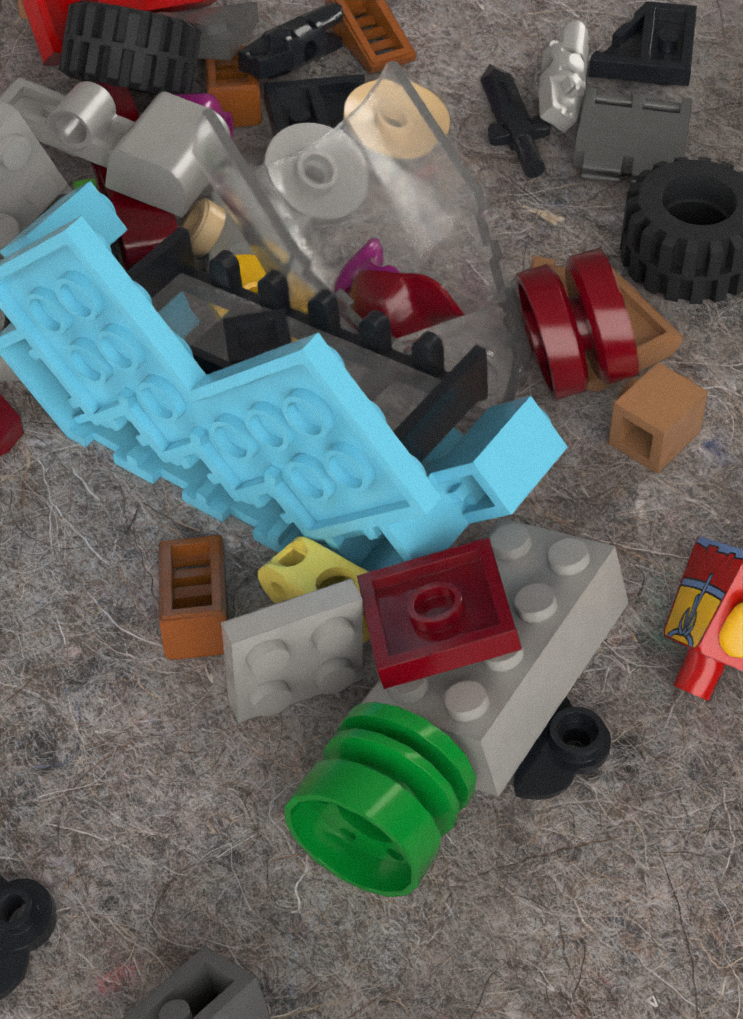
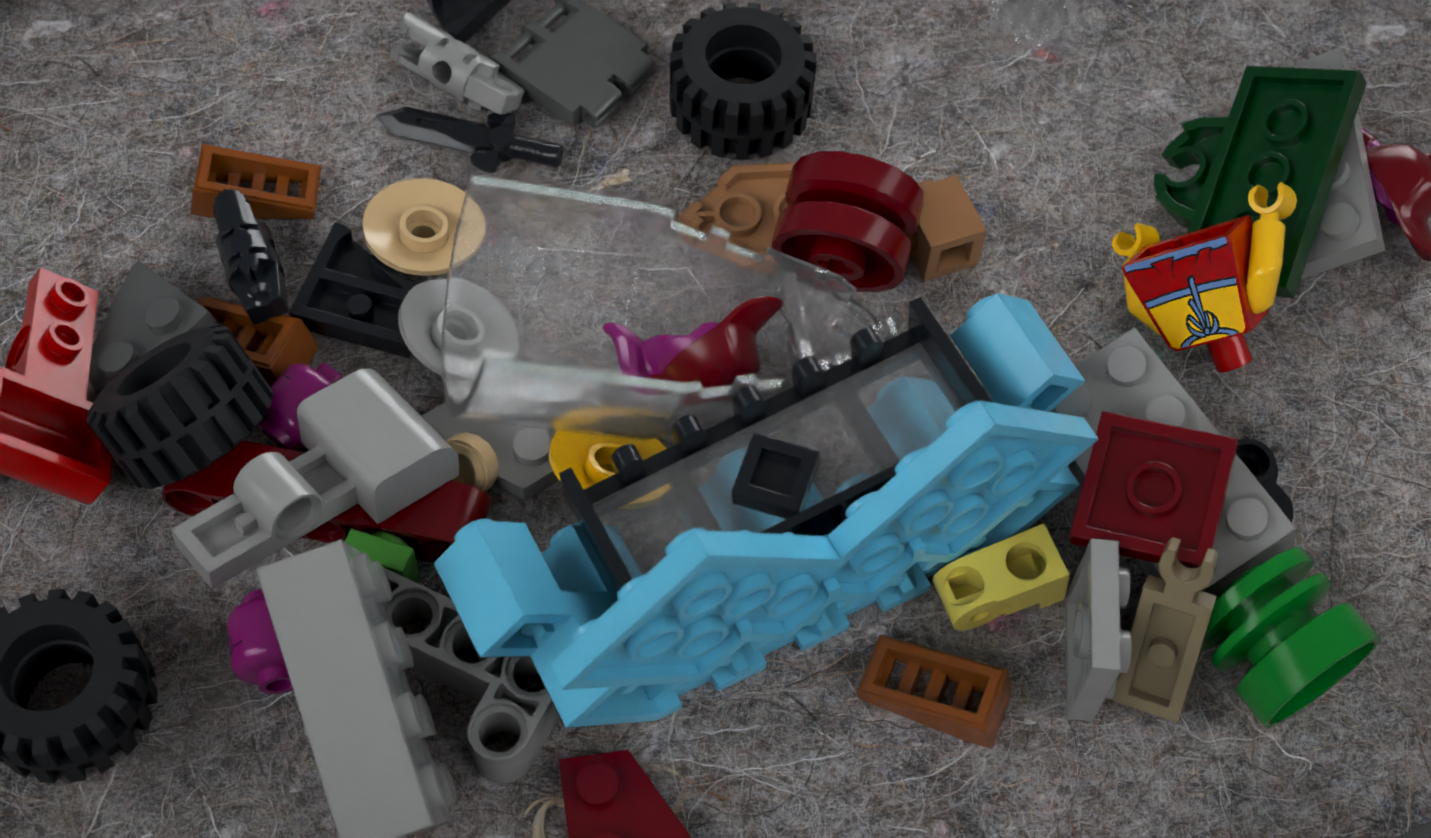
camera: 65 degrees left, 10 degrees up
none -> dark tan plate [1112,537,1218,723]

